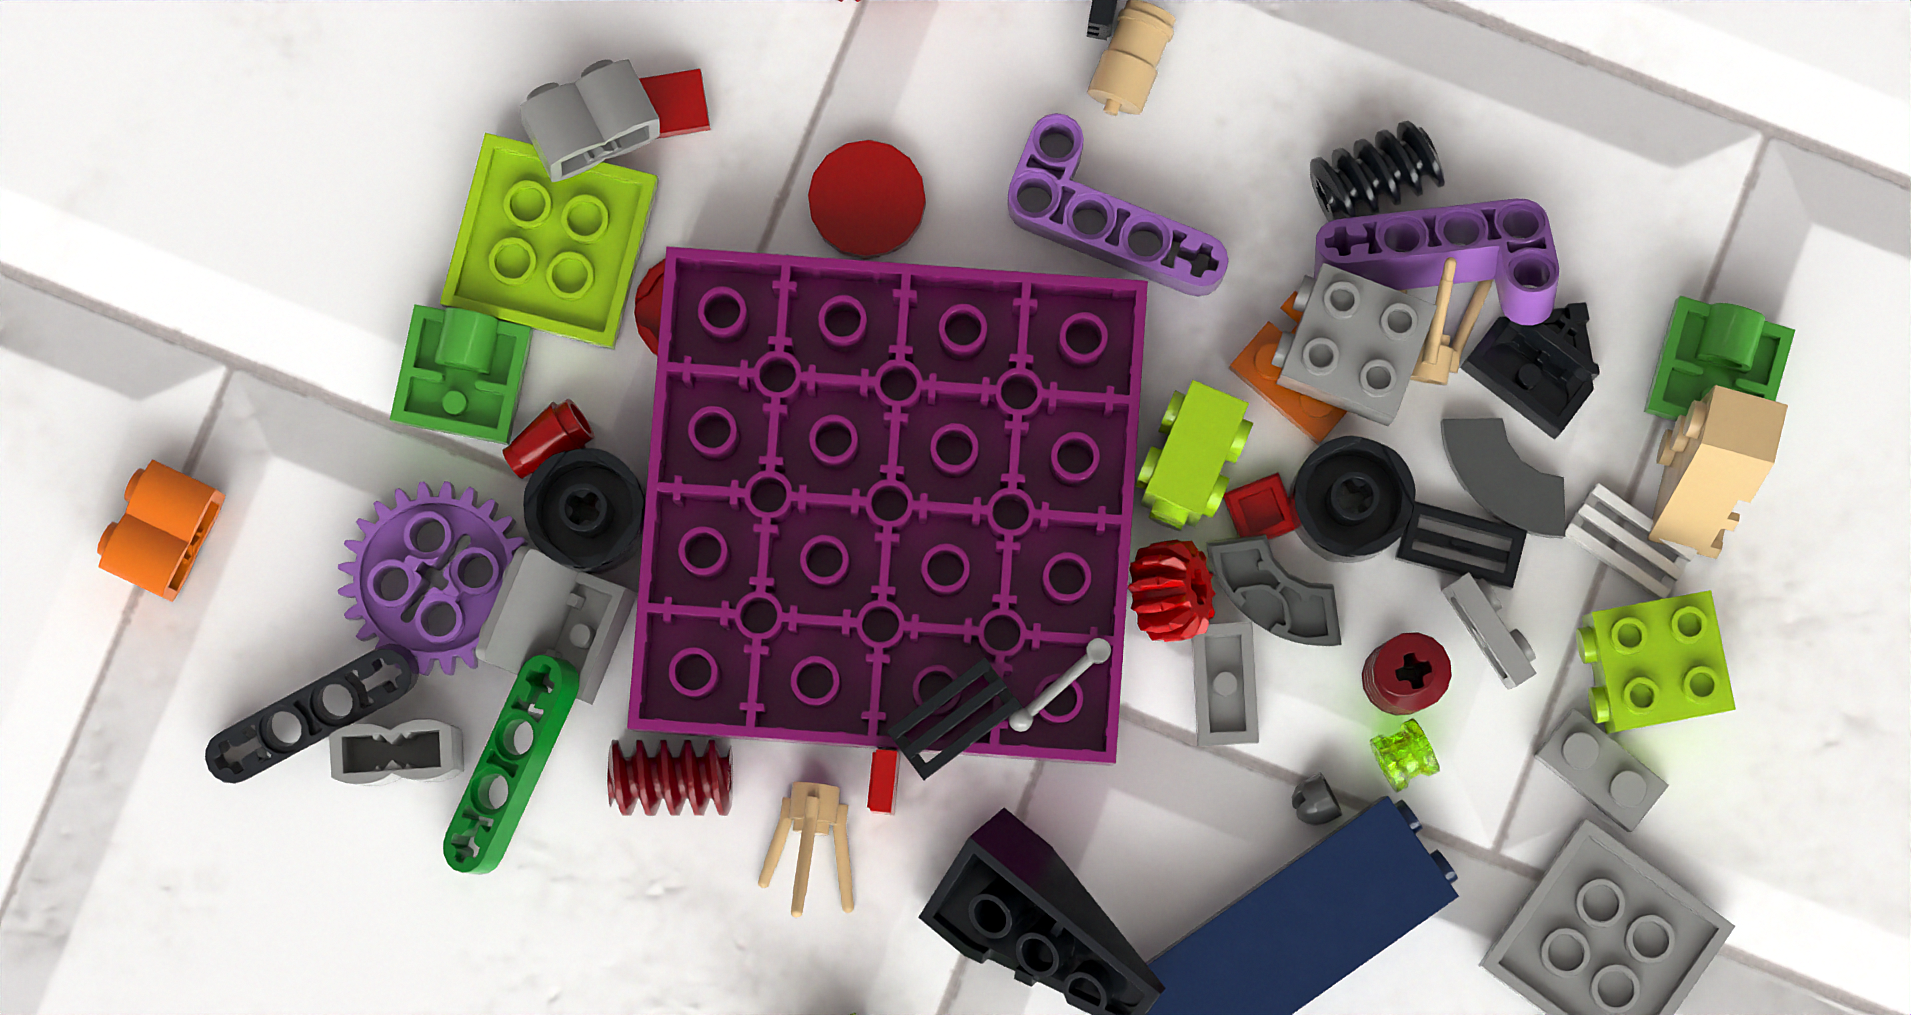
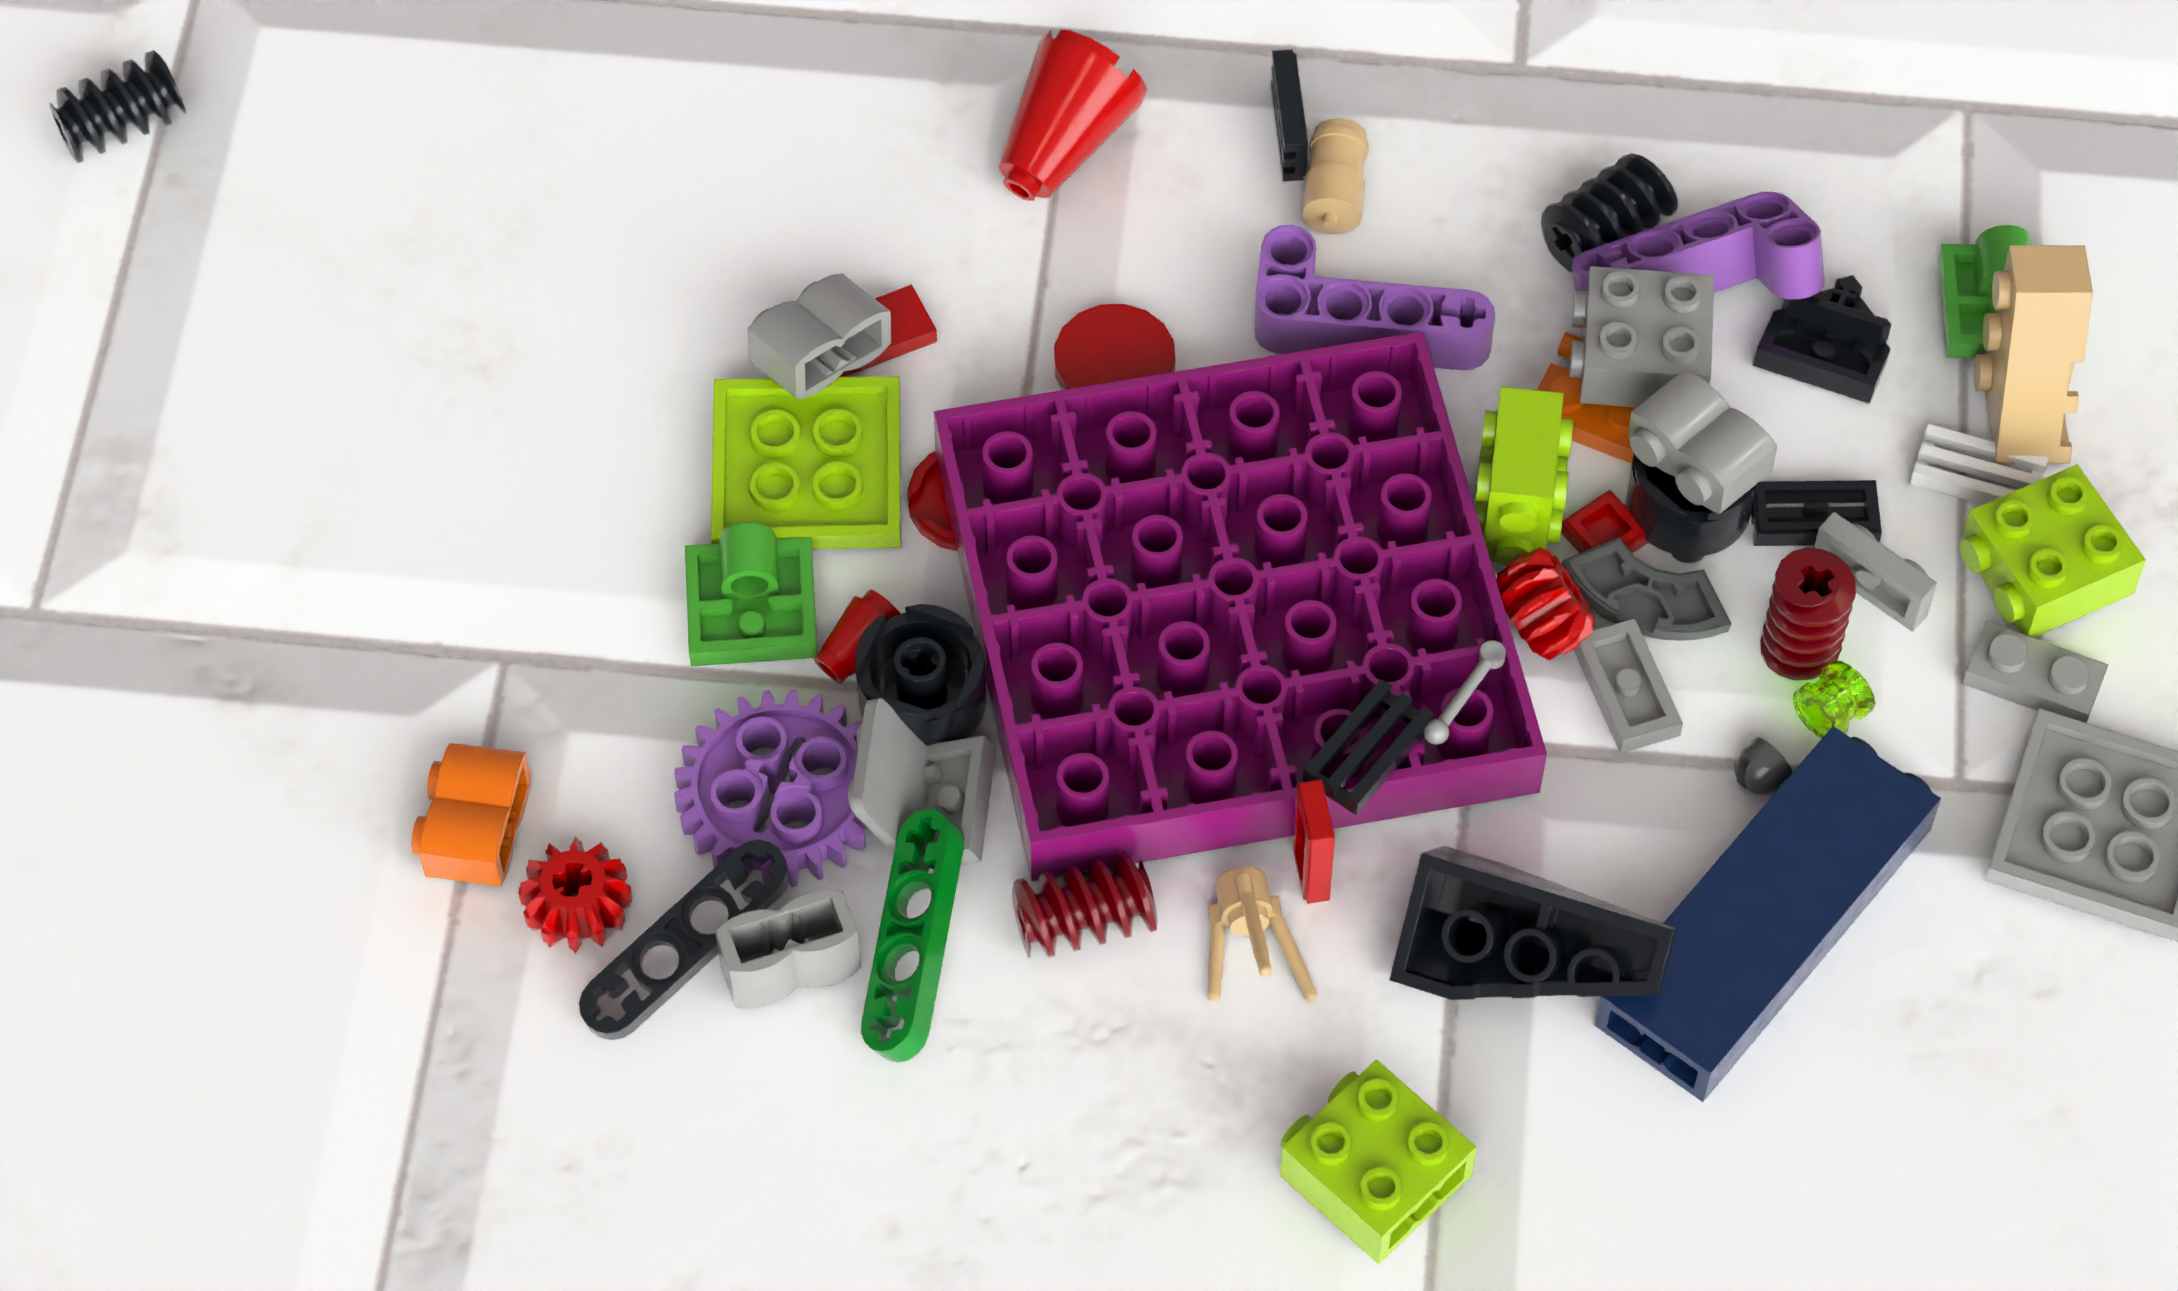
camera: 20 degrees left, 25 degrees down
tan plant [1397,257,1493,385] -> none
dark grey tile [1440,418,1566,539] -> none
none -> red gear [518,836,633,954]
none -> light grey brick [1628,370,1777,514]

